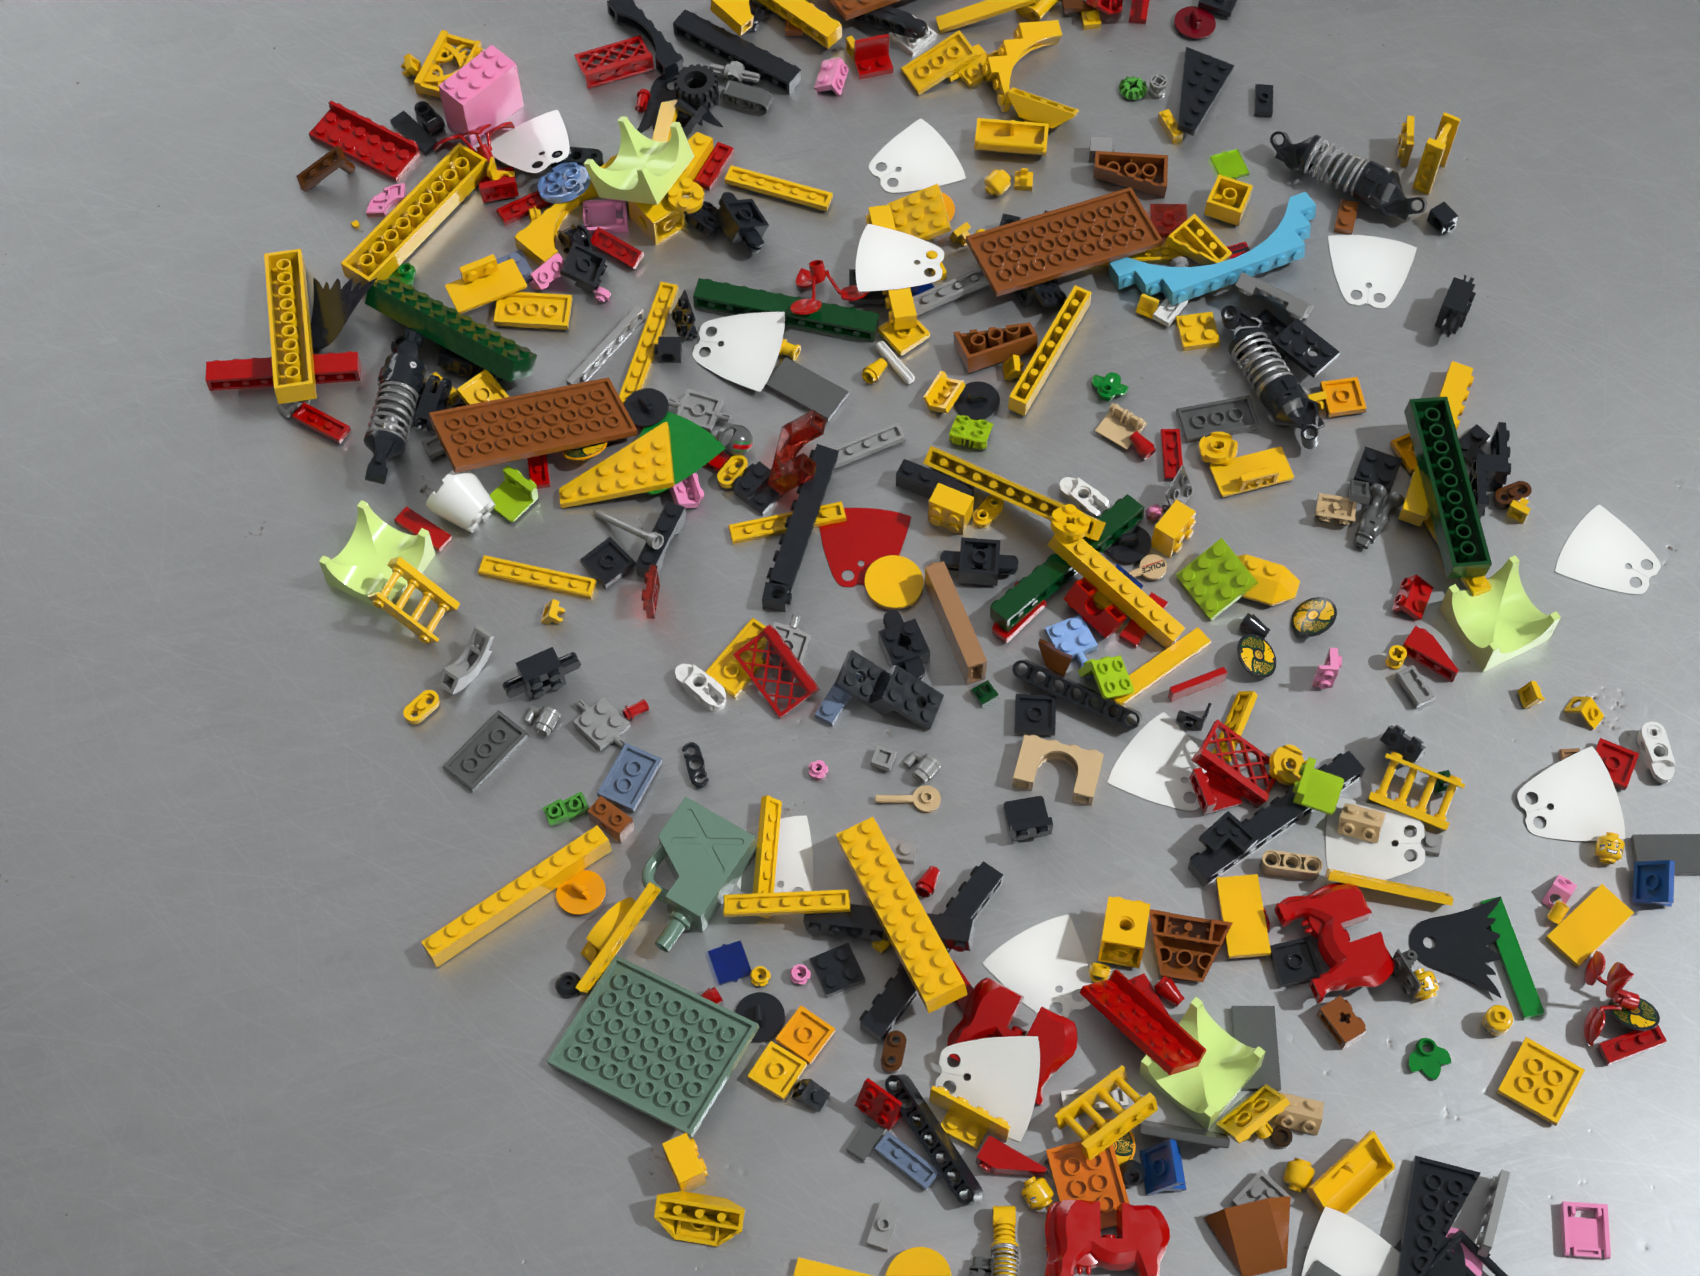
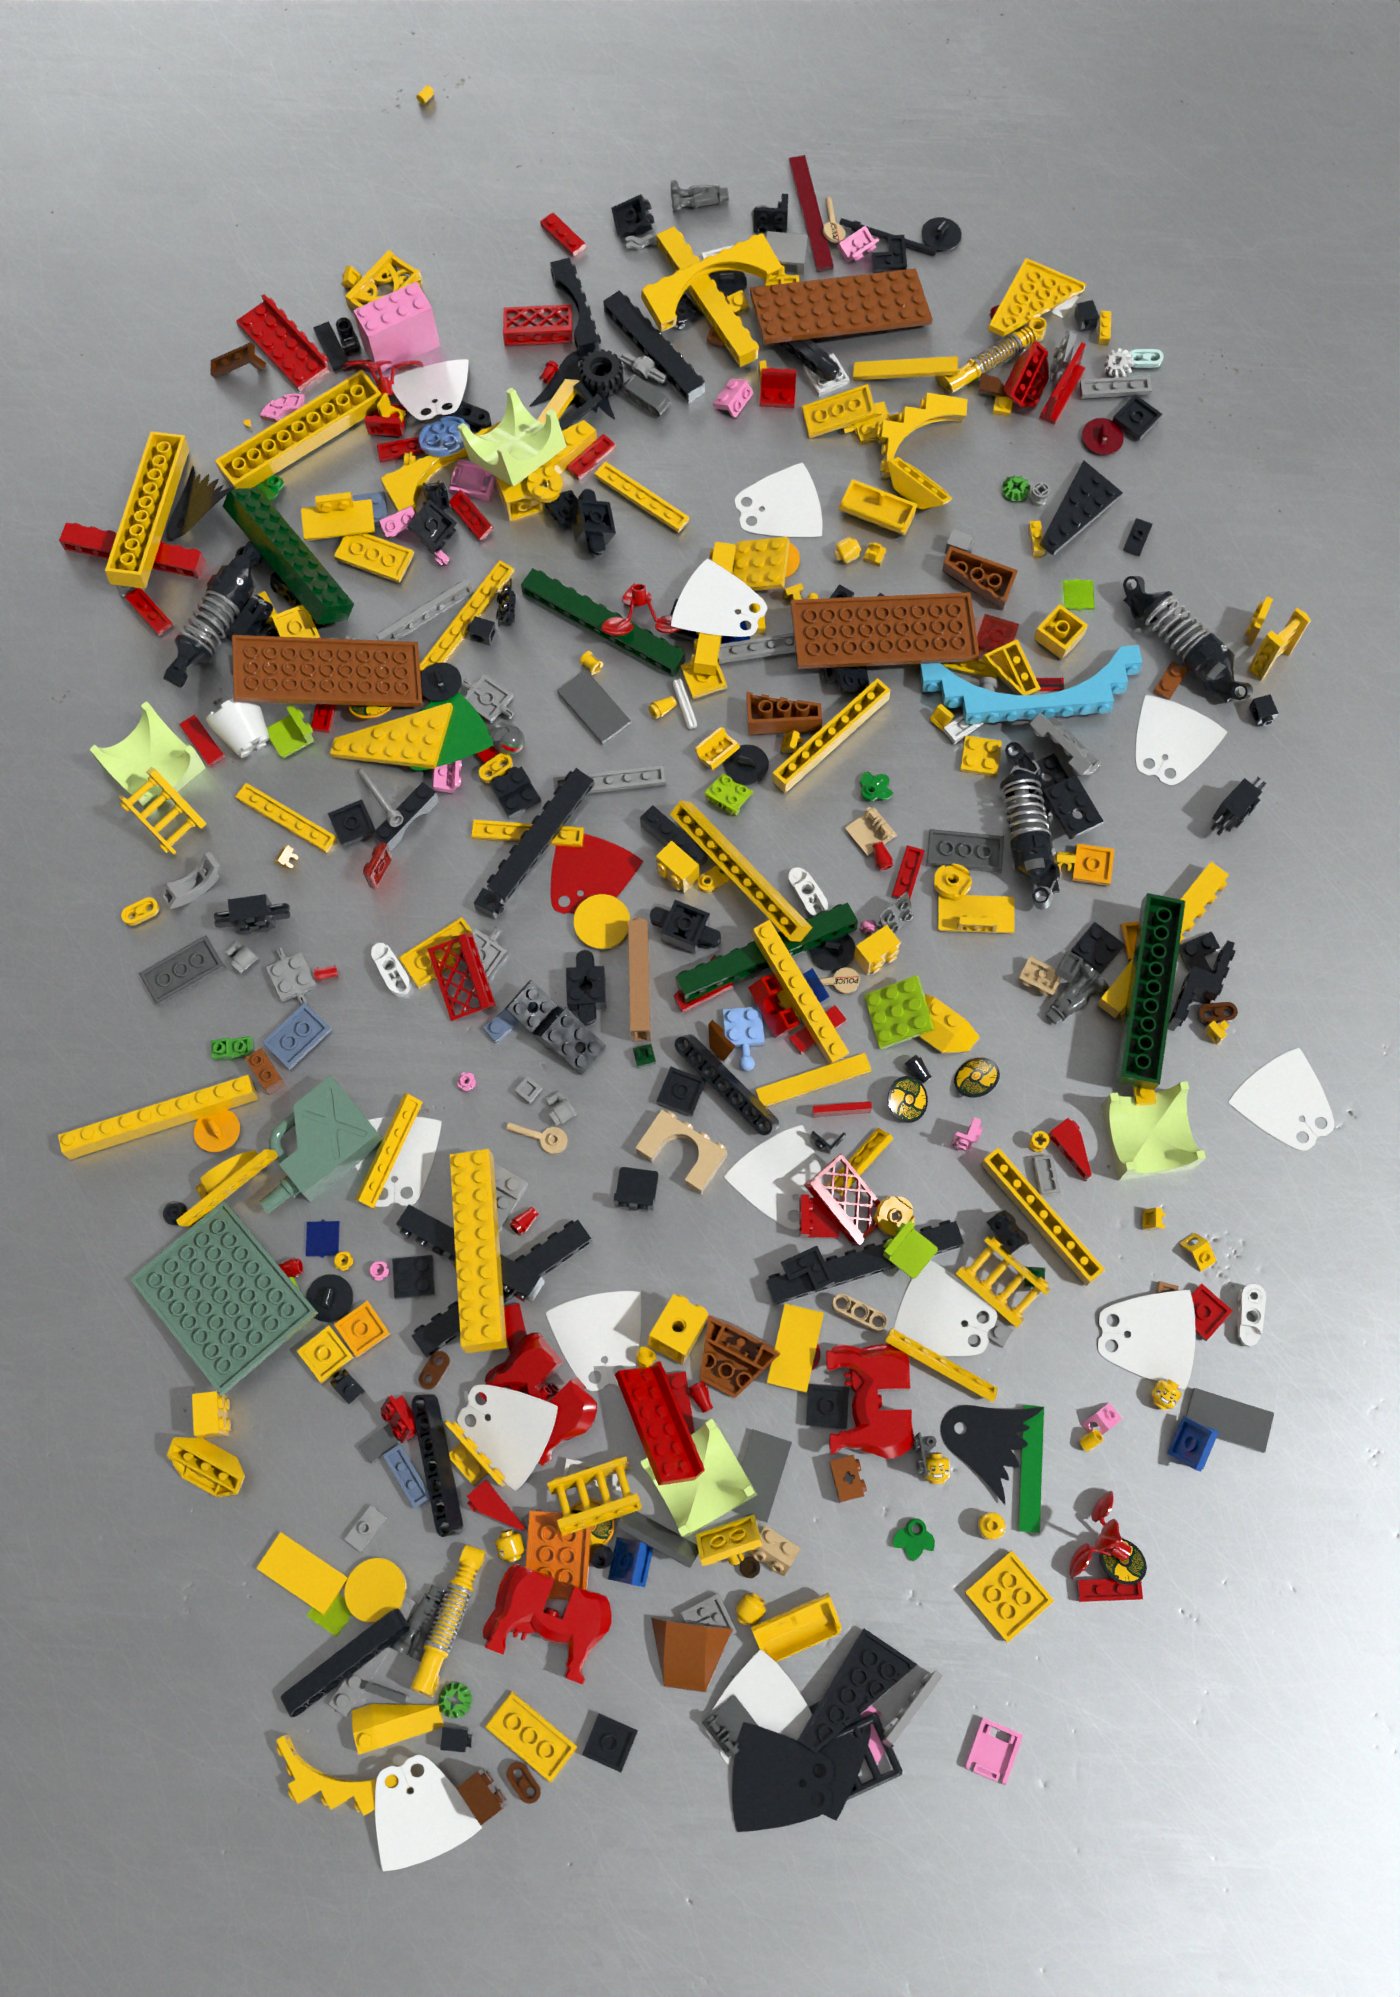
camera: 20 degrees right, 10 degrees up
black piece [682,742,709,788] -> none
white piece [692,312,785,392] -> none
yellow tile [723,889,850,917] -> none
clear red arch [768,409,827,495] -> none
yellow plate [1050,504,1091,540] -> none
lime bracket [1077,655,1134,699] -> none
tan bracket [1337,803,1386,843] -> none
red bracket [1392,574,1434,621] -> none
yellow tile [1545,884,1634,968] -> none
none -> yellow brick [980,1147,1105,1286]

